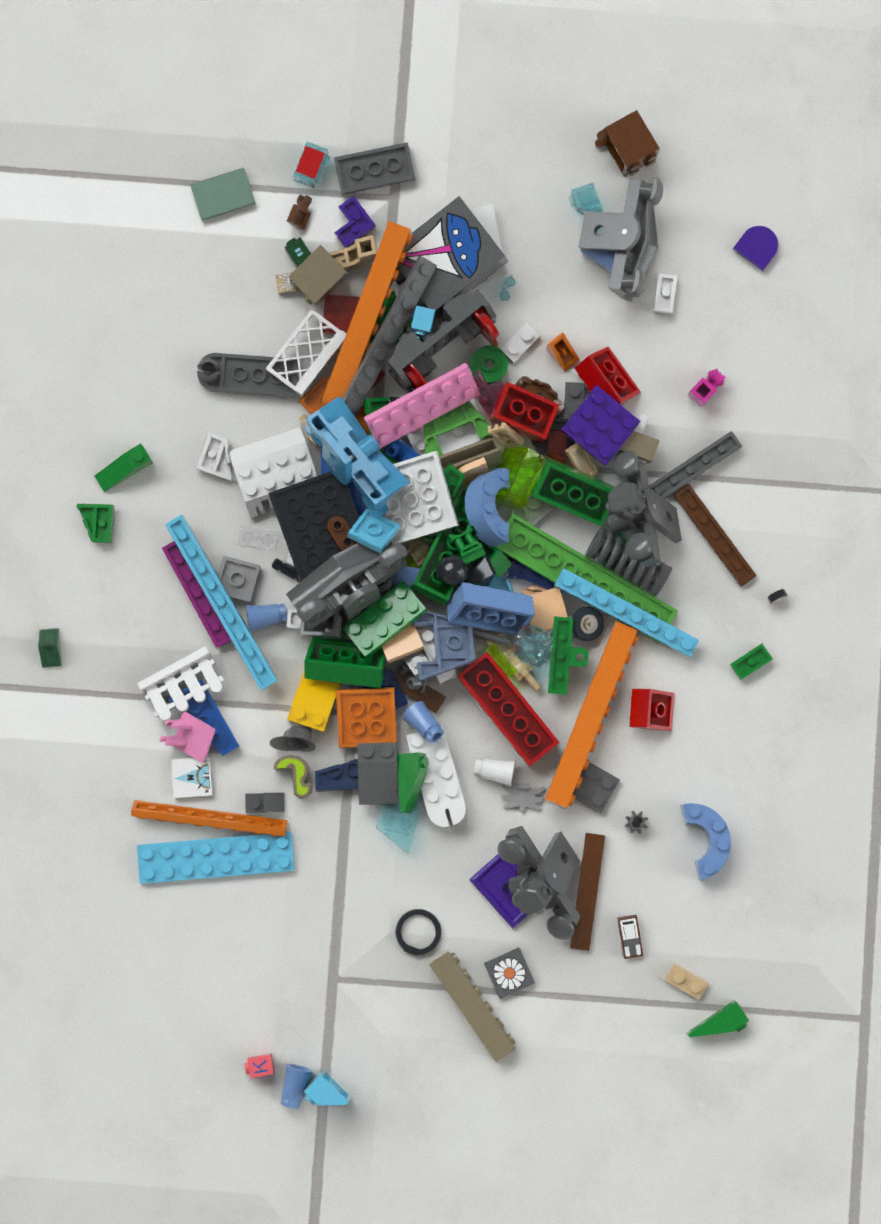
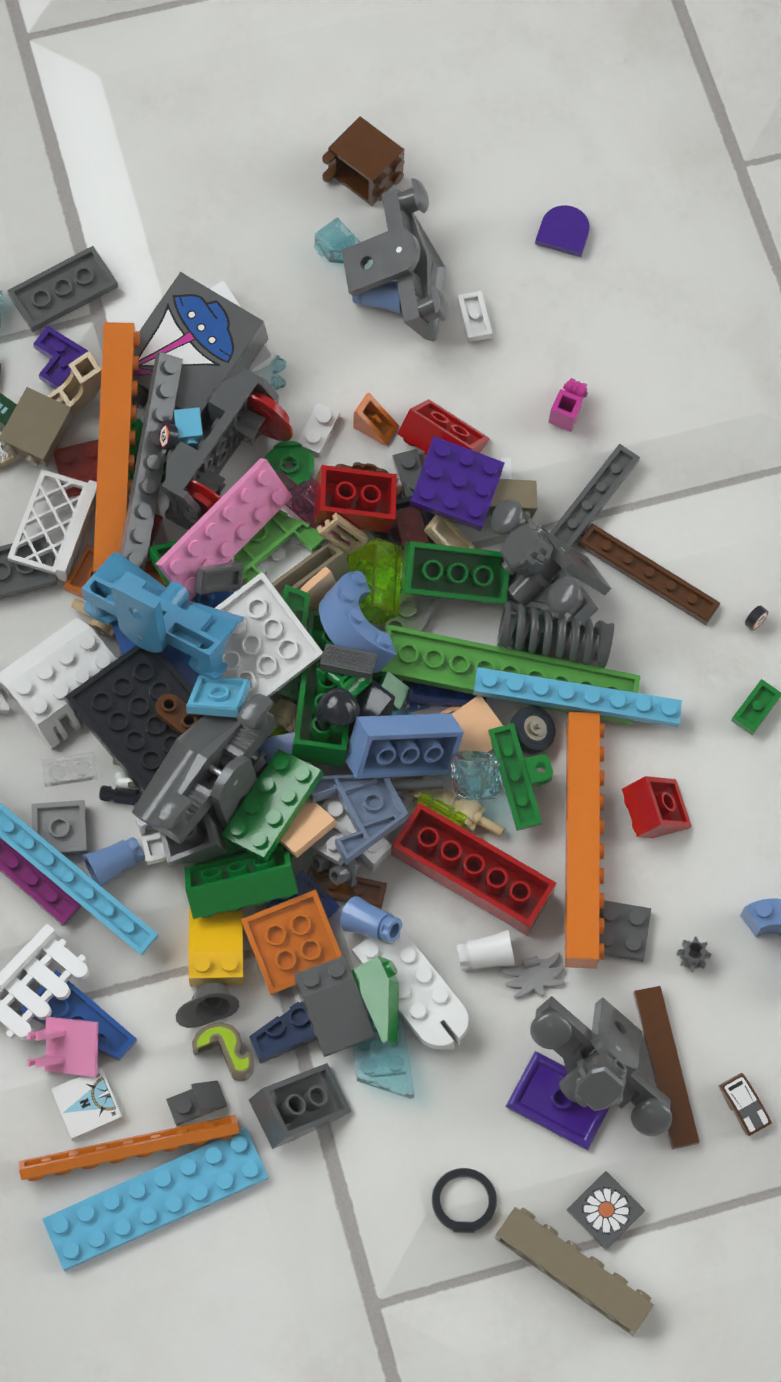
camera: 20 degrees left, 15 degrees down
none -> black tile [159,423,178,450]
none -> dark grey tile [195,562,243,595]
none -> dark grey slope [249,1063,352,1149]
none -> dark grey tile [320,643,377,680]

